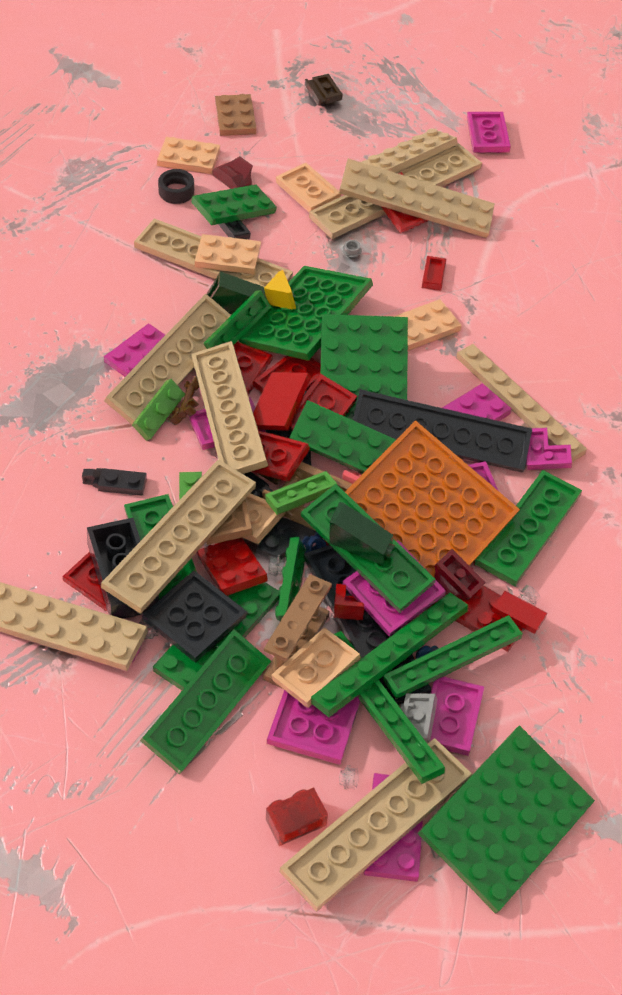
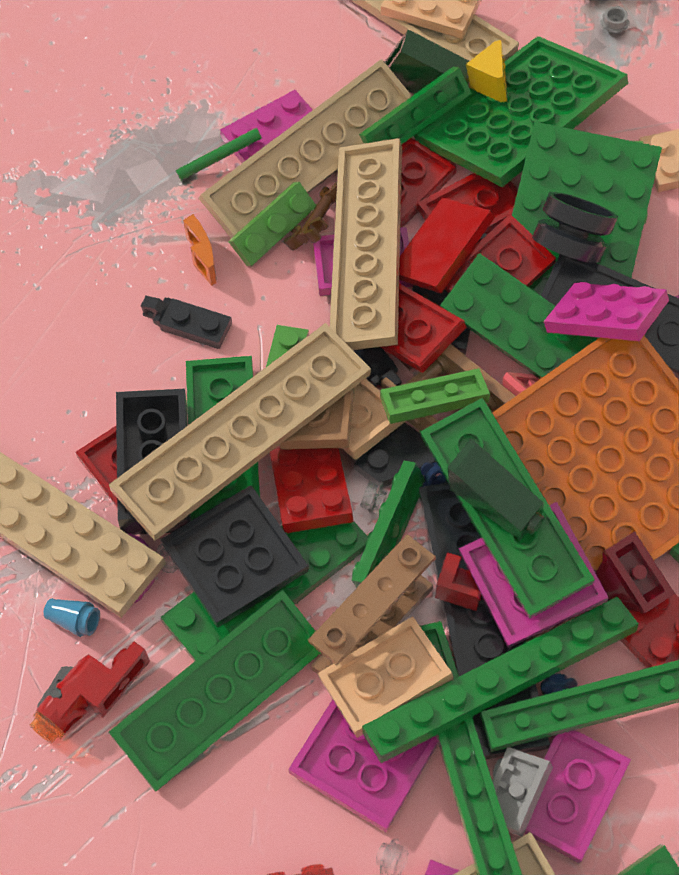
camera: 20 degrees right, 10 degrees up
none -> red plate [29,641,150,744]
none -> dark azure cone [43,598,100,637]
none -> green bar [176,127,262,181]
none -> orange slope [183,214,217,286]
none -> black wheel [532,192,618,263]
none -> dark pink plate [544,282,669,341]

